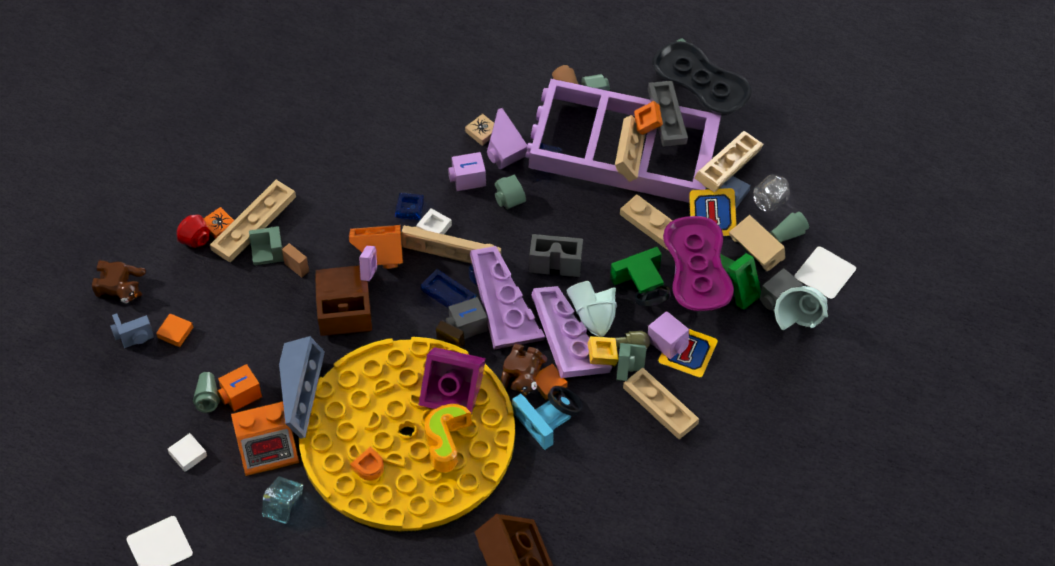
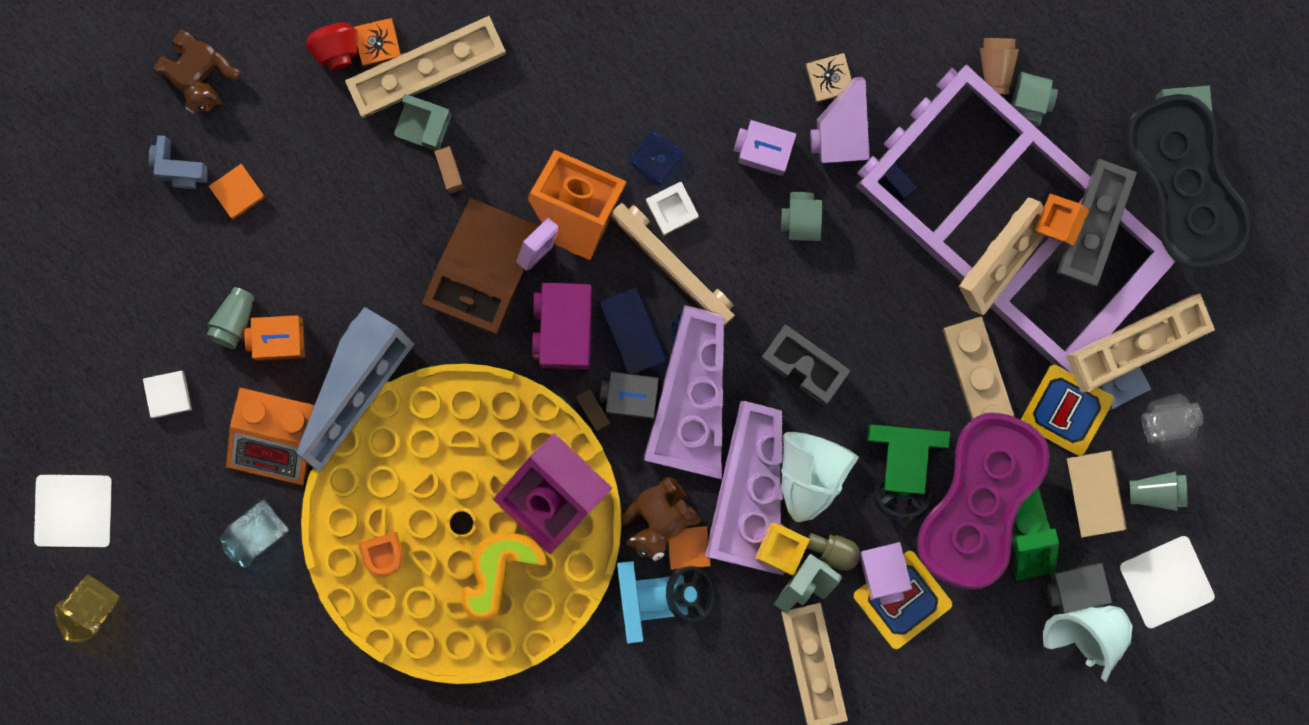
camera: 25 degrees right, 30 degrees up
none -> magenta brick [532,283,592,371]

